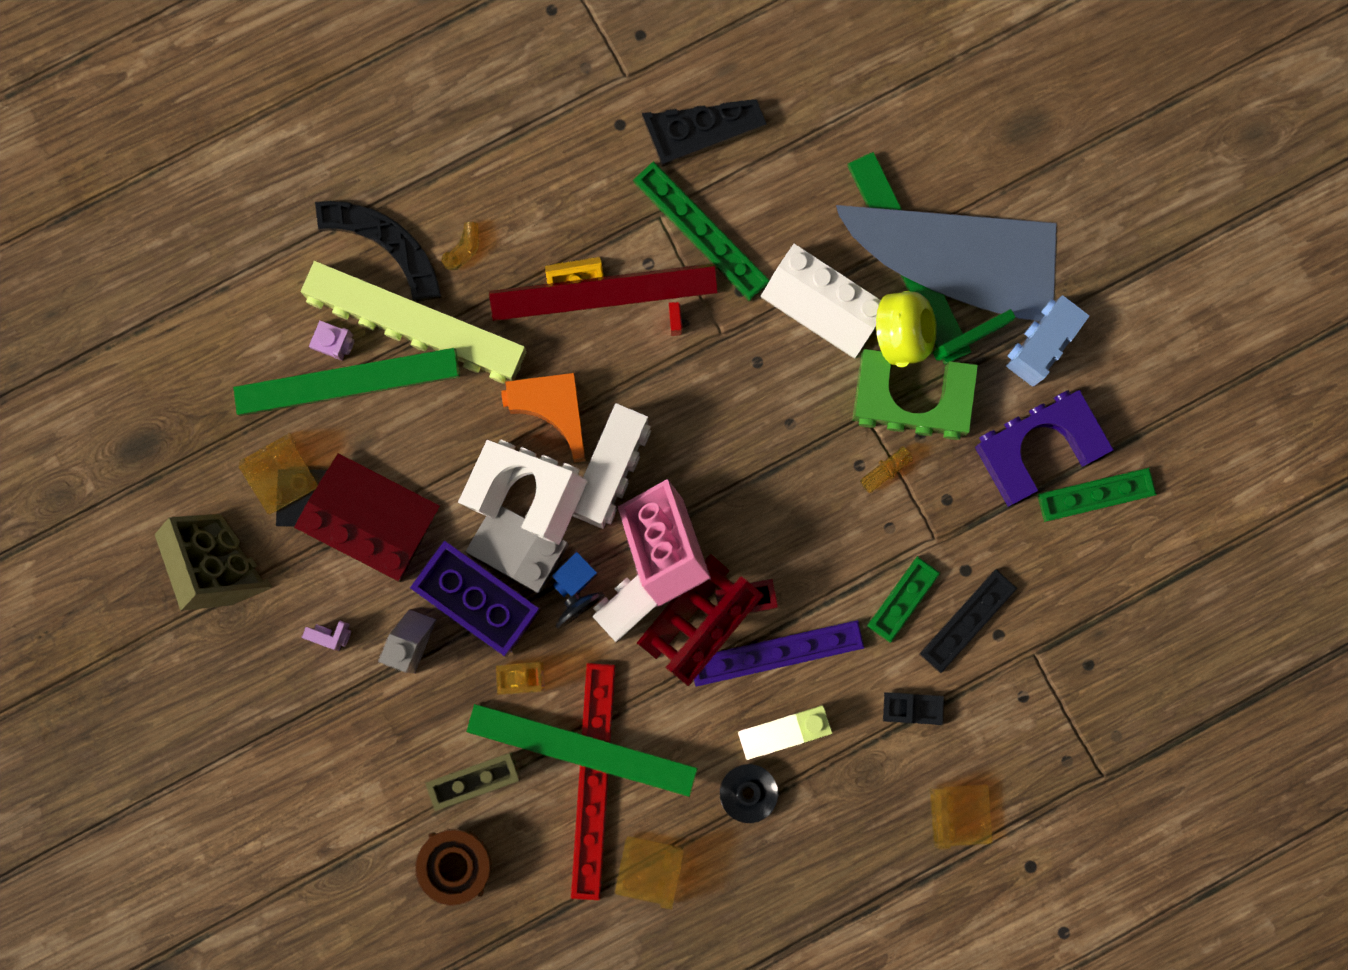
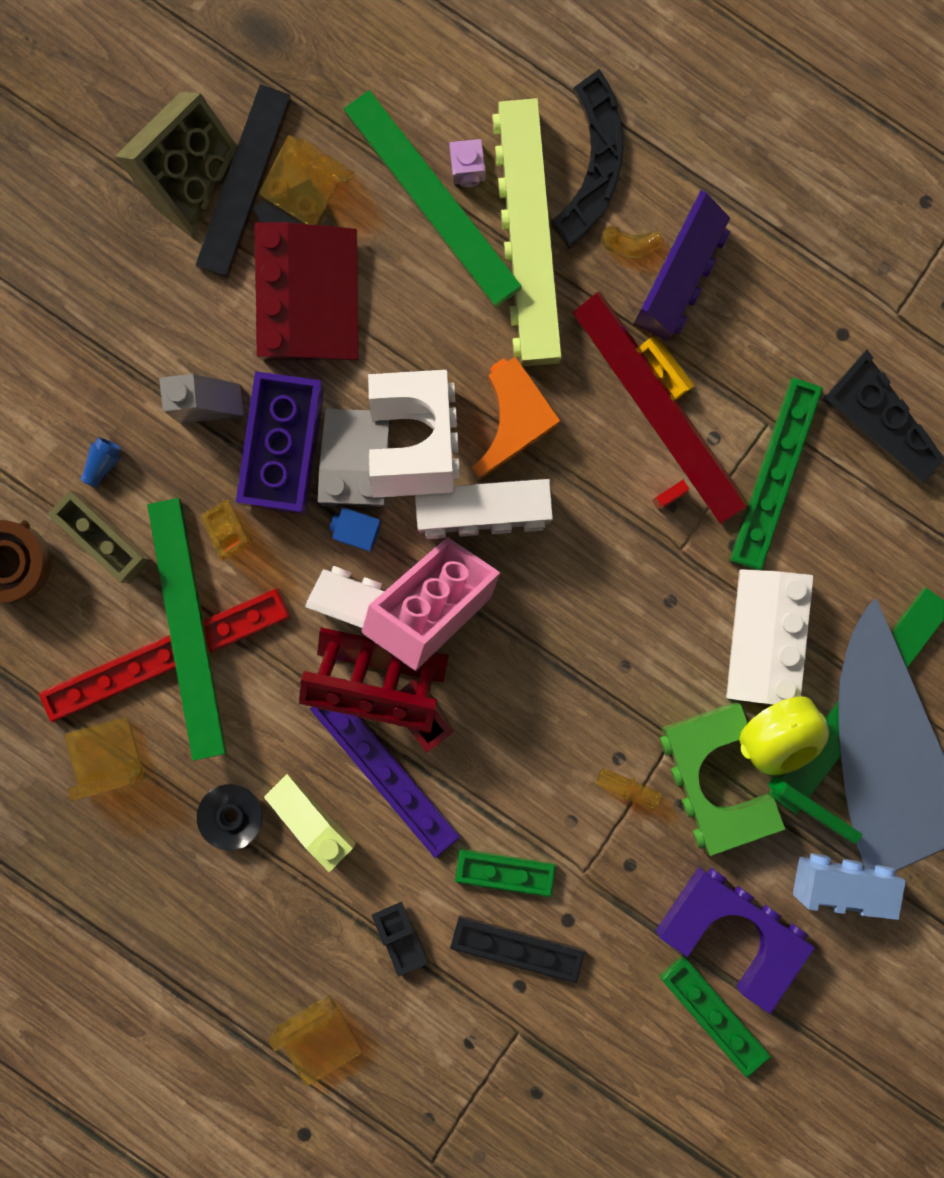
camera: 65 degrees right, 5 degrees up
lavender bracket [302,621,351,651] -> none
black dish [556,592,605,629] -> none
none -> blue cone [80,437,122,488]
none -> black tile [195,84,292,278]
none -> dark purple slope [633,190,731,341]

